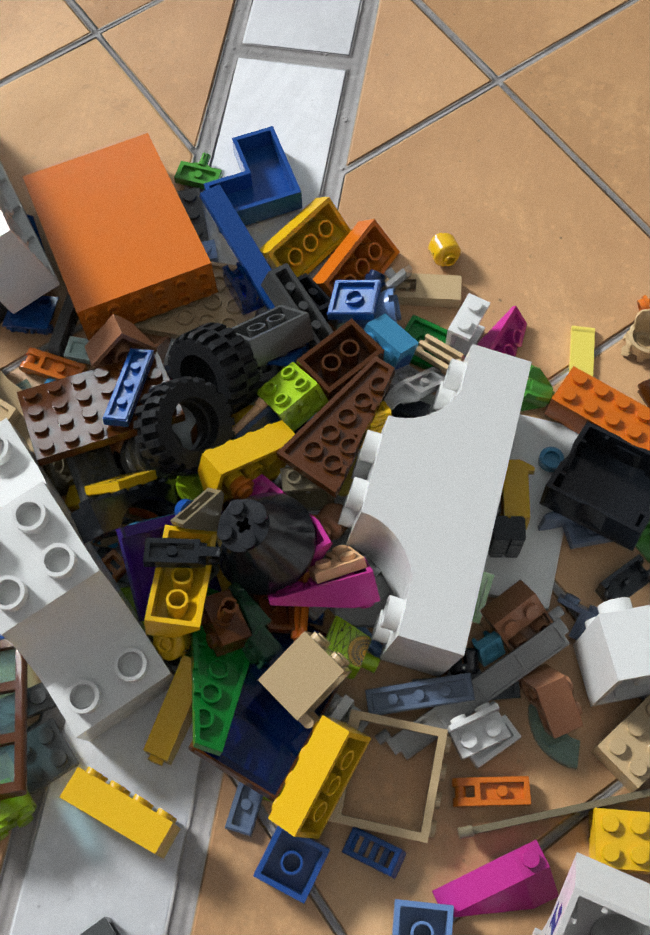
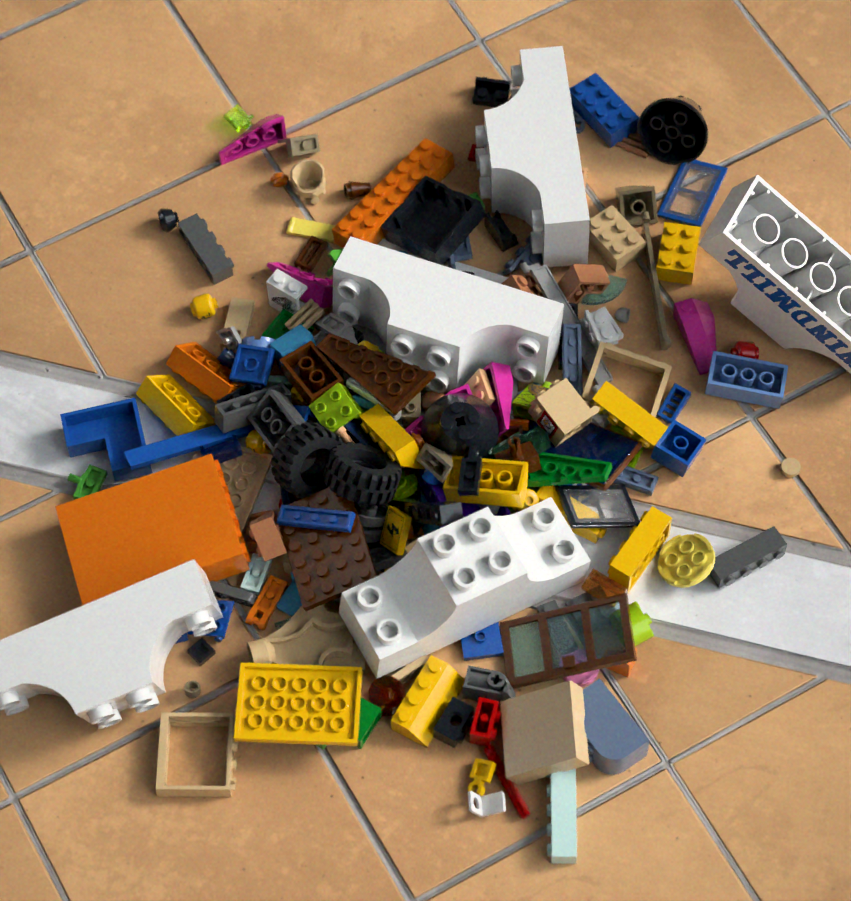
camera: 85 degrees left, 5 degrees down
orange plate [451,776,531,808] -> none
none -> black cone [158,208,179,233]
none -> dark grey brick [178,213,234,285]
none -> reddish brown tile [294,236,328,273]
none -> clear door [555,485,640,528]
none -> clear orange panel [581,568,628,608]
none -> light grey hinge [615,307,630,323]
none -> light yellow tile [657,533,715,588]

